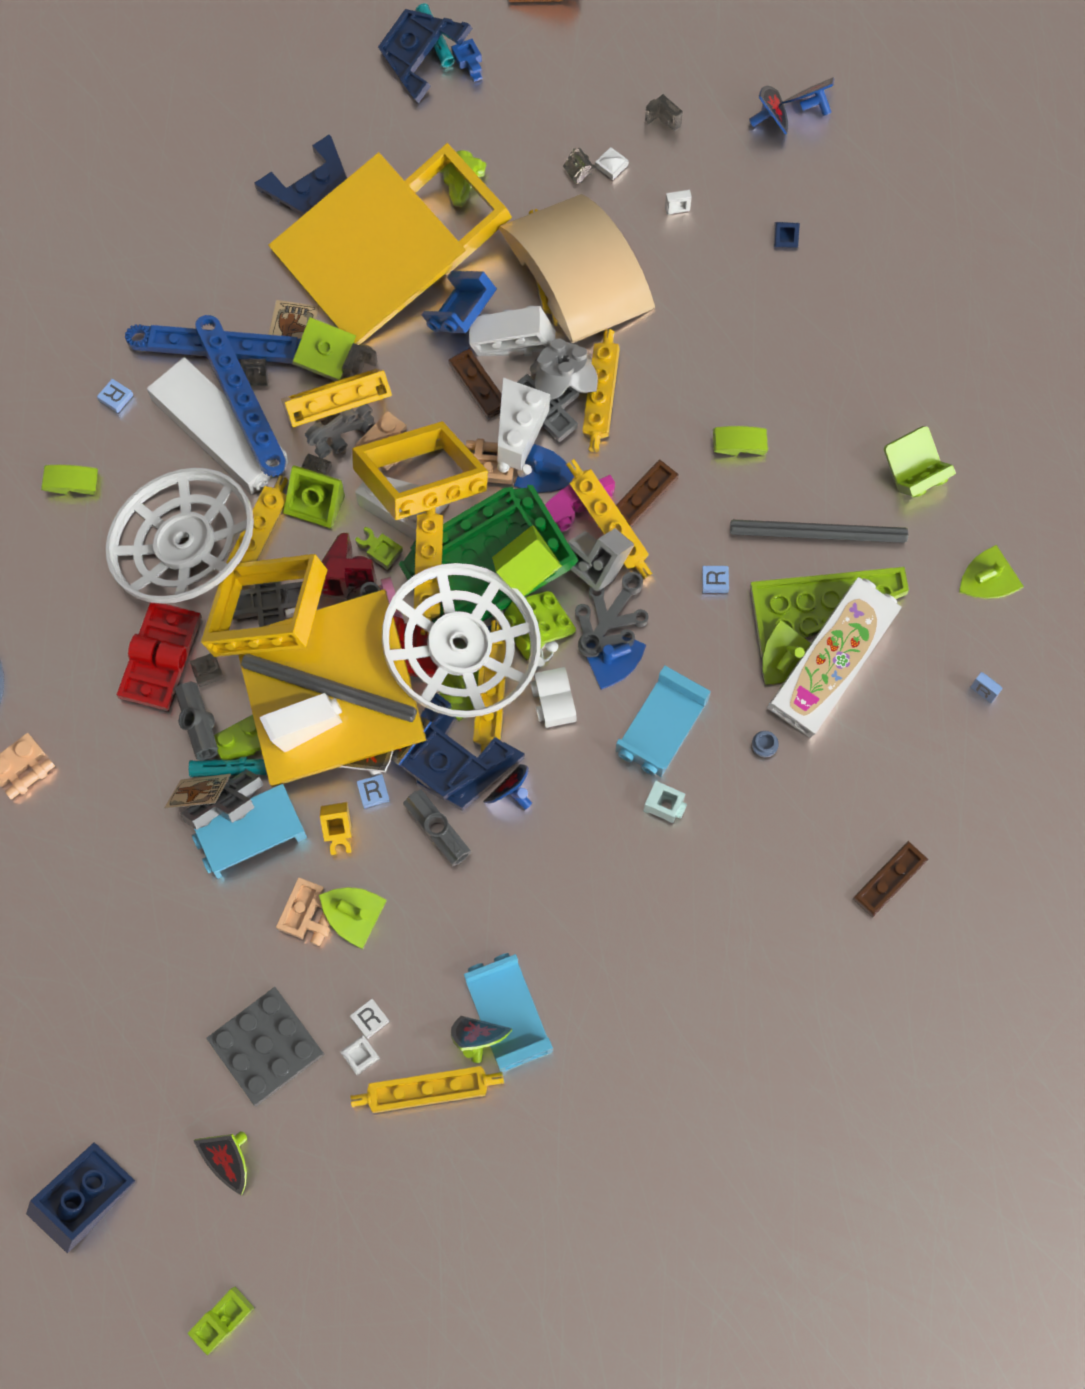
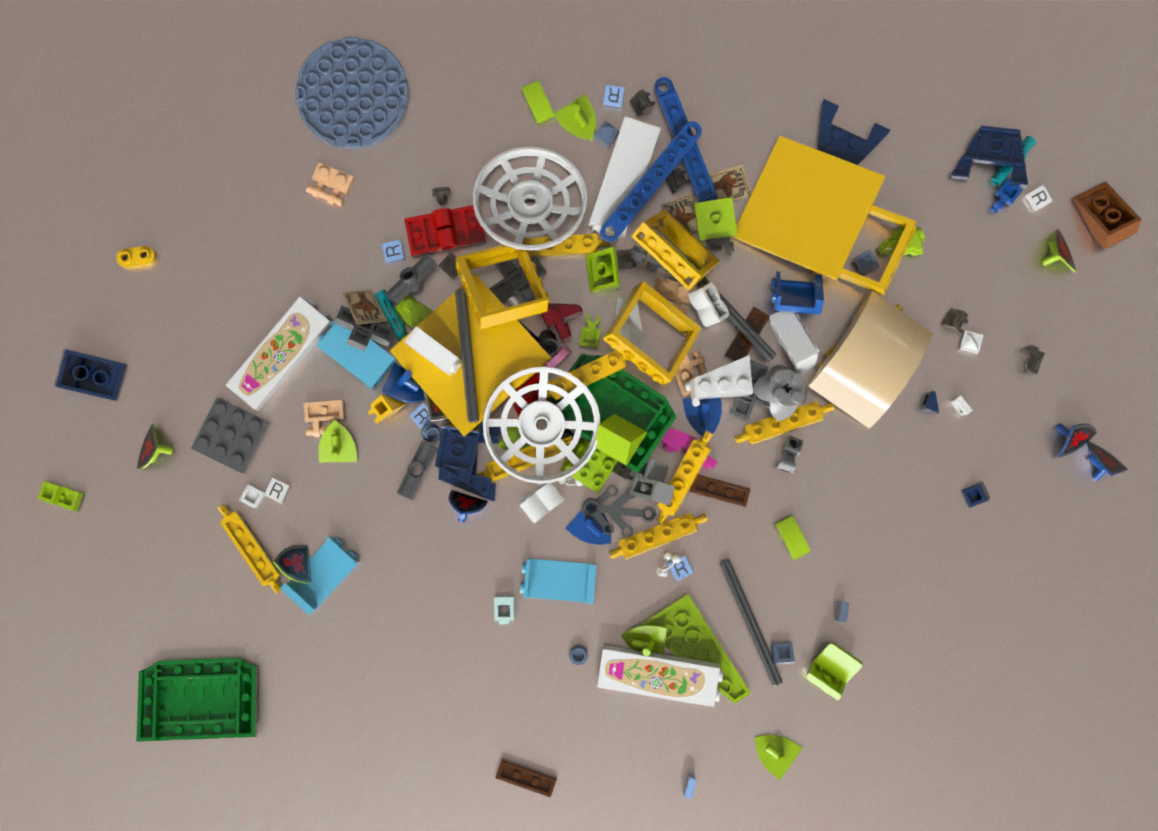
camera: 60 degrees right, 15 degrees up
none -> green slope [136,658,258,742]
none -> brick [225,297,332,411]
none -> blue shield [381,363,425,402]
none -> light blue tile [382,240,405,263]
none -> sand blue plate [421,423,440,442]
none -> clear smoke tile [432,187,451,205]
none -> lime shield [554,94,596,140]
none -> sand blue plate [594,120,620,148]
none -> yellow plate [609,513,708,560]
none -> clear smoke tile [612,461,633,480]
none -> clear smoke tile [630,89,655,117]
none -> white piece [656,551,682,577]
none -> sticker [660,193,698,235]
none -> dark grey axle [687,259,776,361]
none -> white brick [688,282,729,327]
none -> sand blue plate [771,642,795,665]
none -> dark grey leg [775,435,803,474]
none -> sand blue tile [835,601,849,622]
none -> sand blue plate [853,249,879,276]
none -> dark blue slope [921,391,939,415]
none -> white tile [1025,185,1053,212]
none -> shield [1042,229,1076,273]

